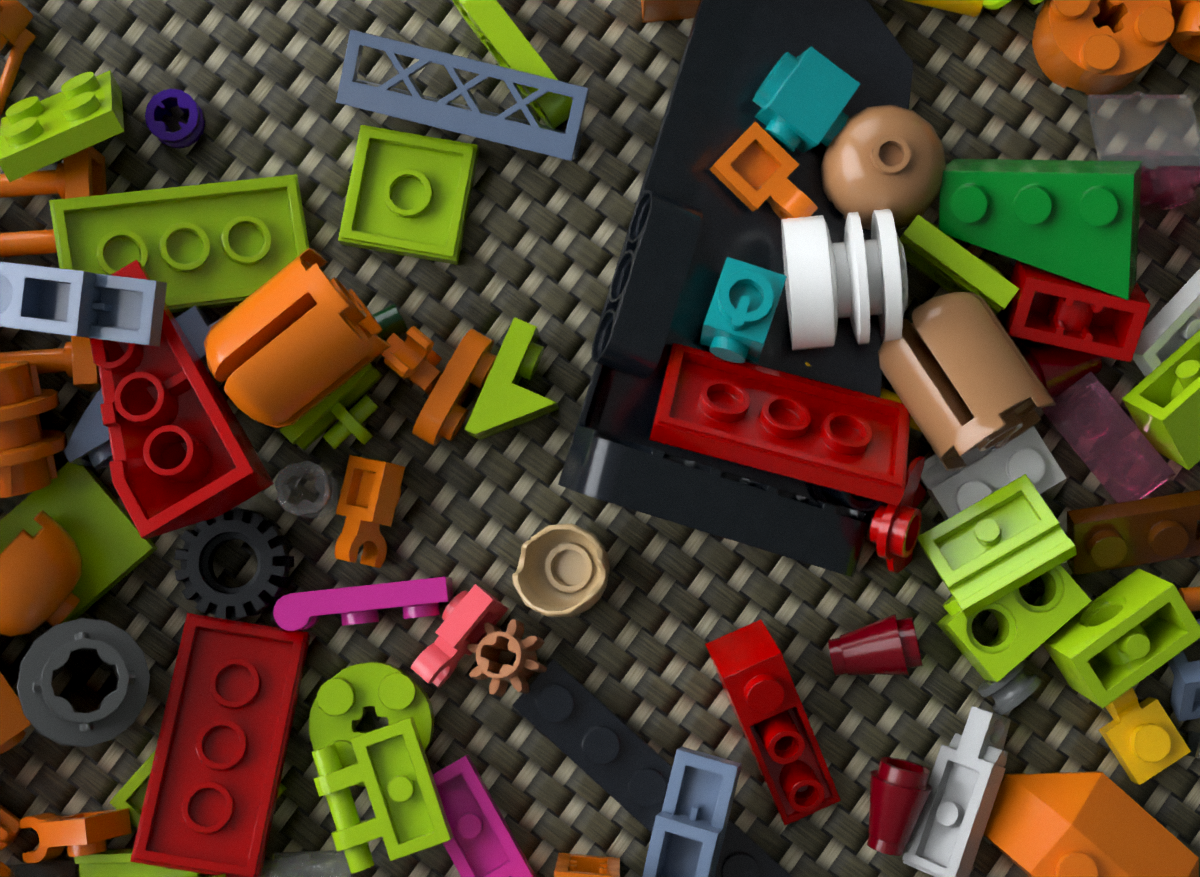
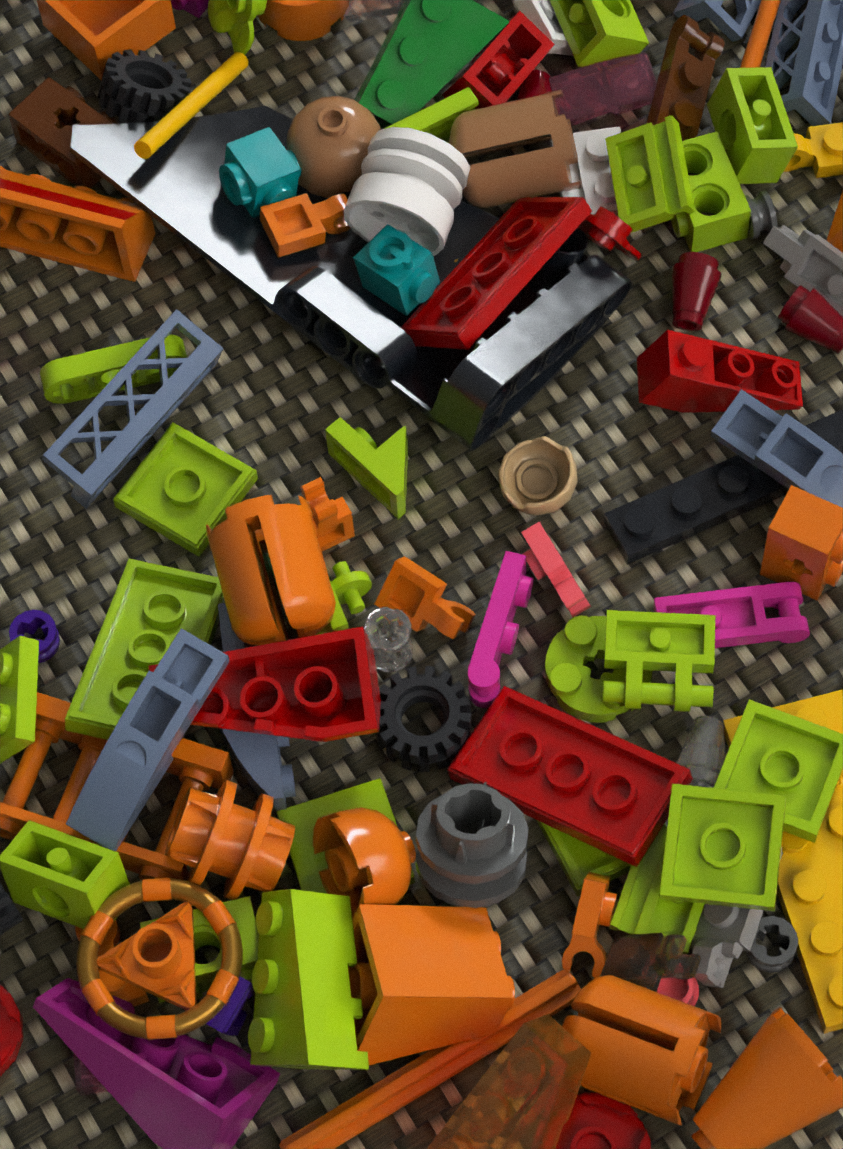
camera: 70 degrees left, 20 degrees down
orange plate [412,329,497,446] -> none
nougat gear [467,619,547,697] -> none

